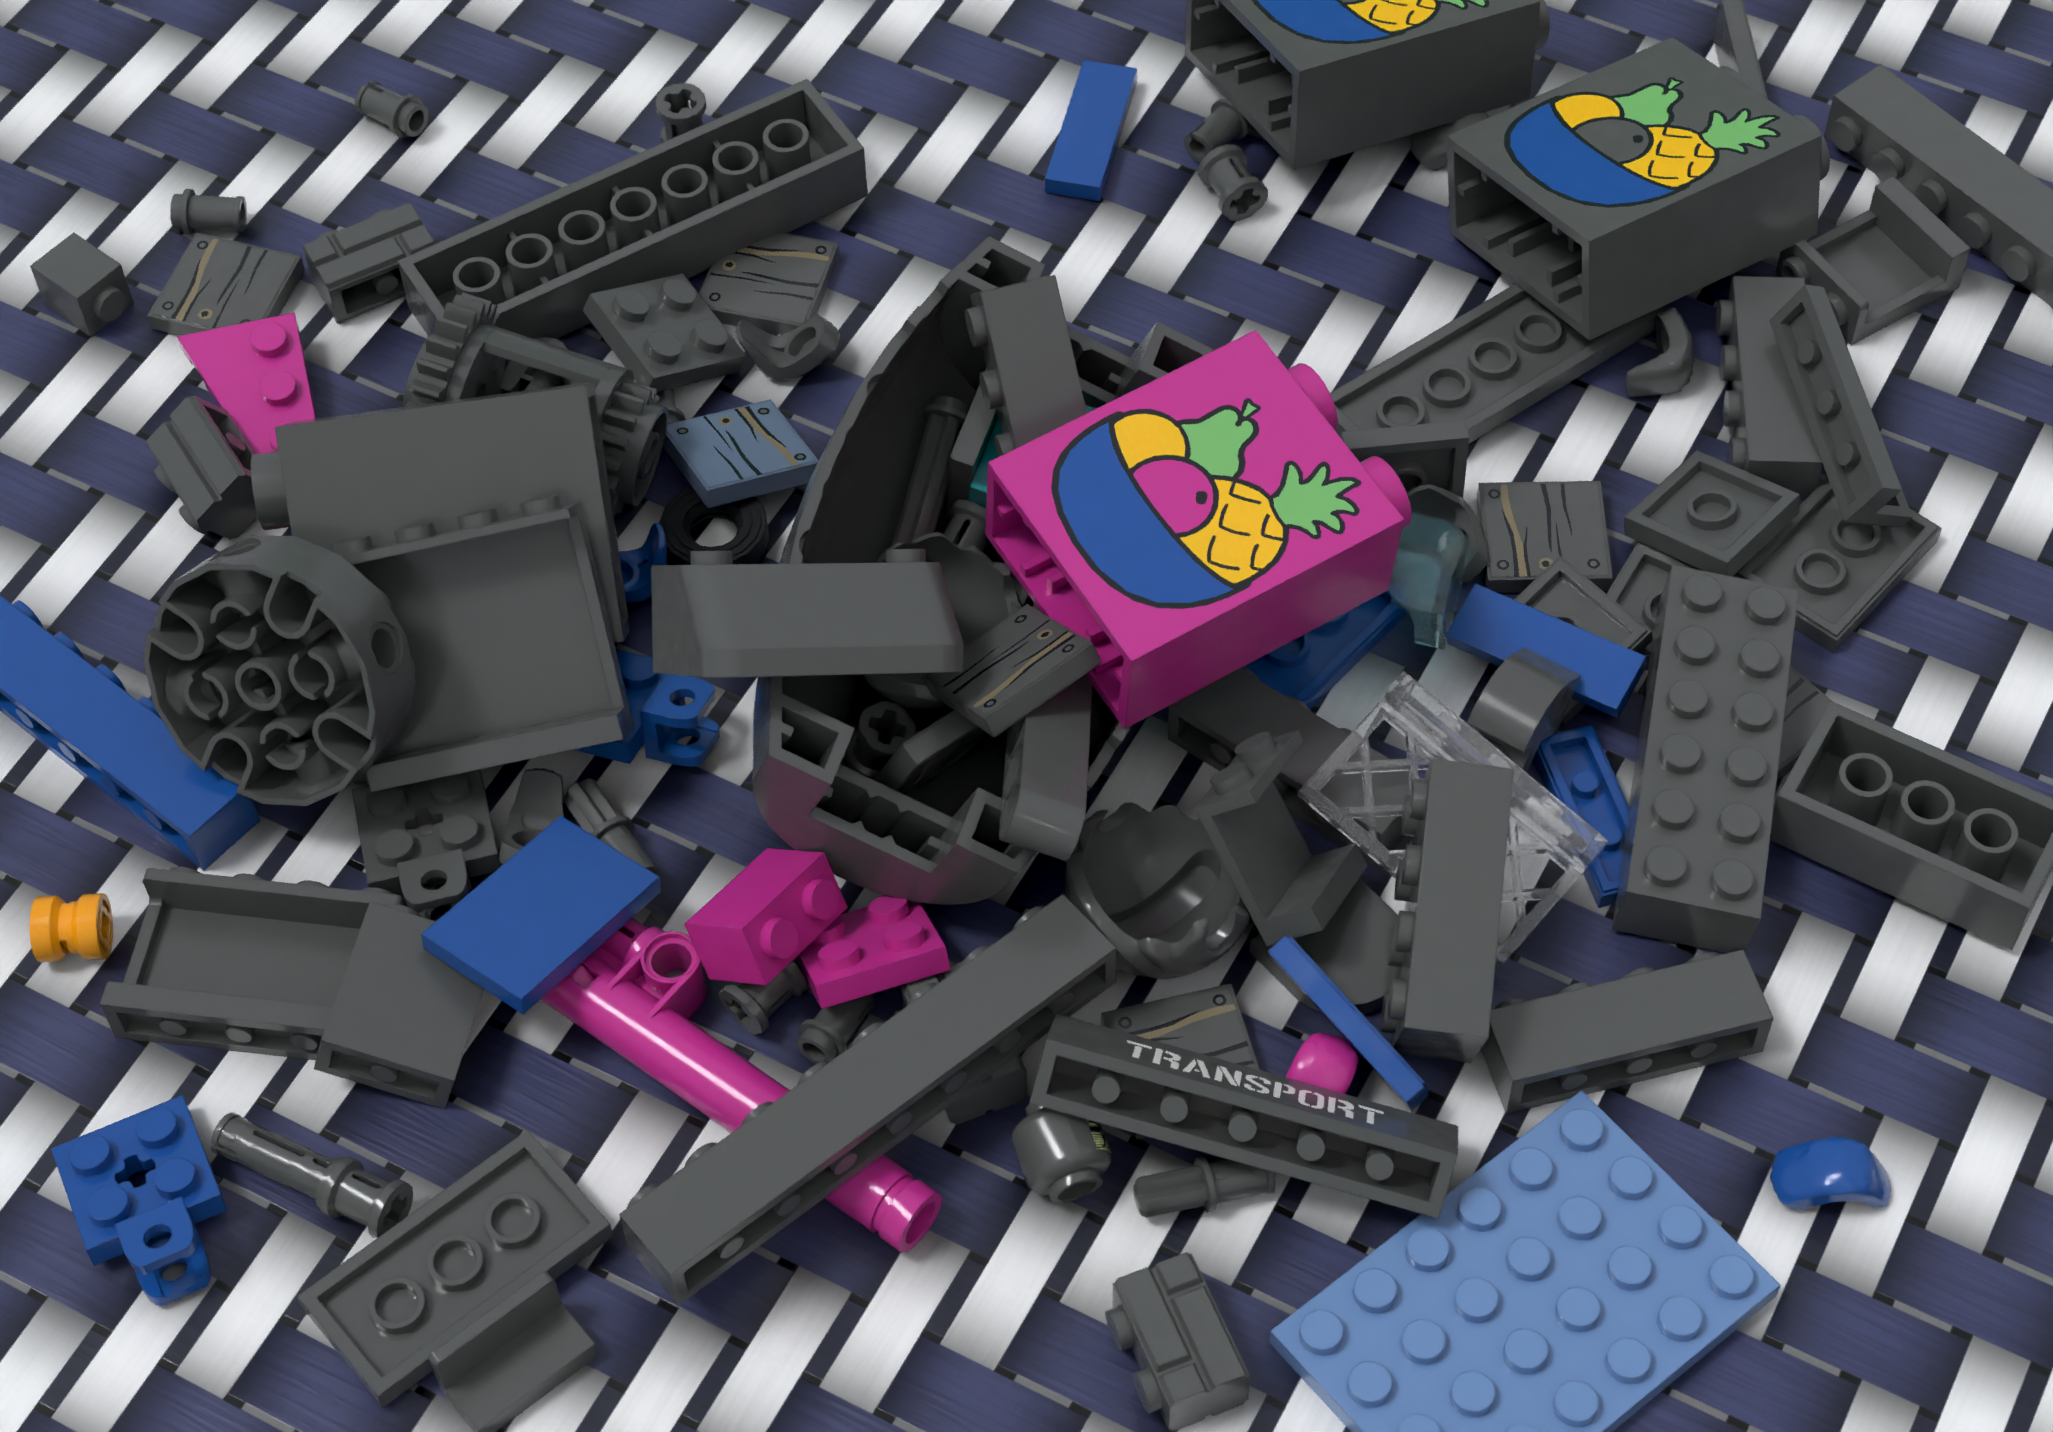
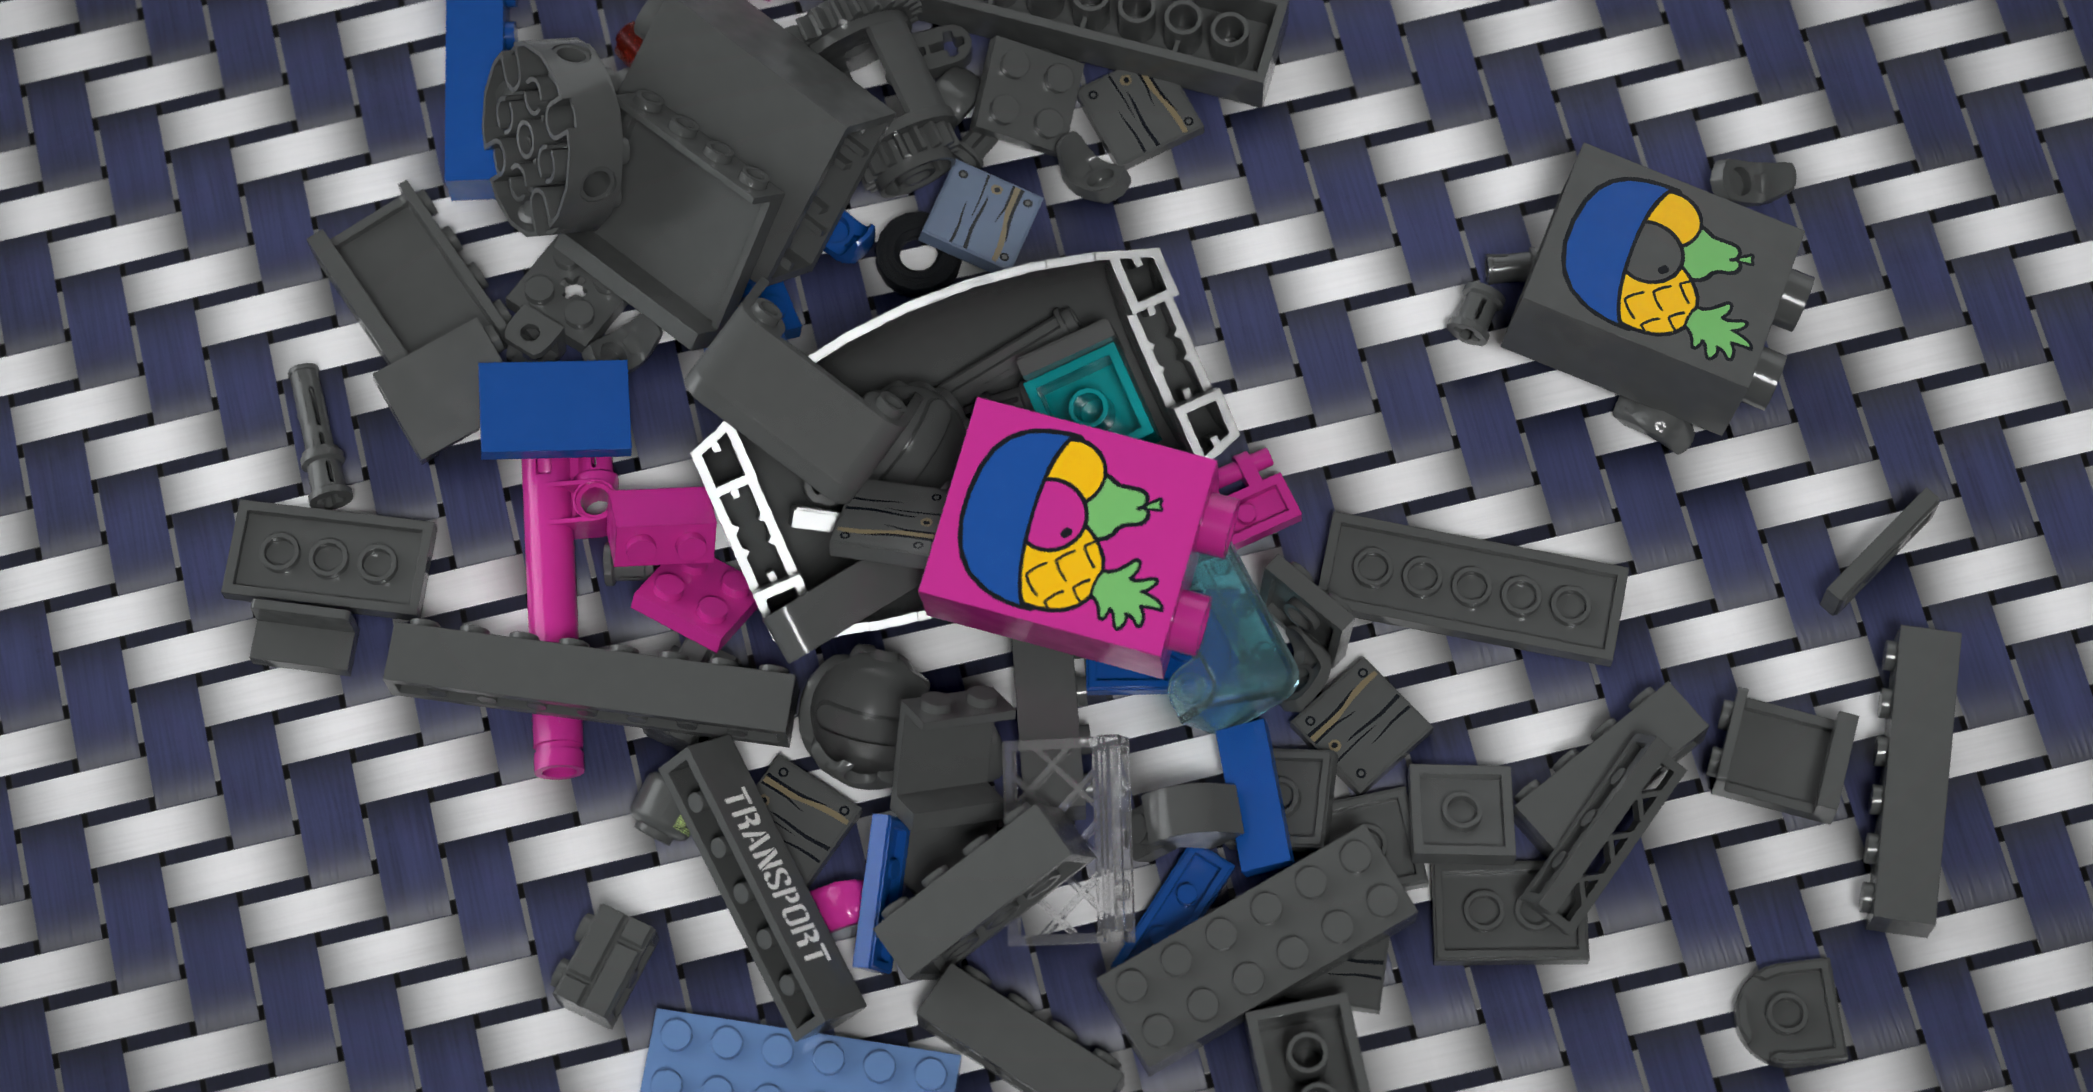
camera: 50 degrees right, 15 degrees up
light orange wheel [29,893,113,963] -> none
blue plate [51,1095,228,1306] -> none
dark grey axle [564,778,660,876] -> none
dark grey pin [797,994,875,1064] -> none
dark grey brick [965,275,1087,458] -> none
blue tile [1045,60,1137,201] -> none
dark grey axle [1133,1156,1275,1218] -> none
dark grey brick [1446,37,1830,340] -> none
dark grey hair [1626,308,1695,397] -> none

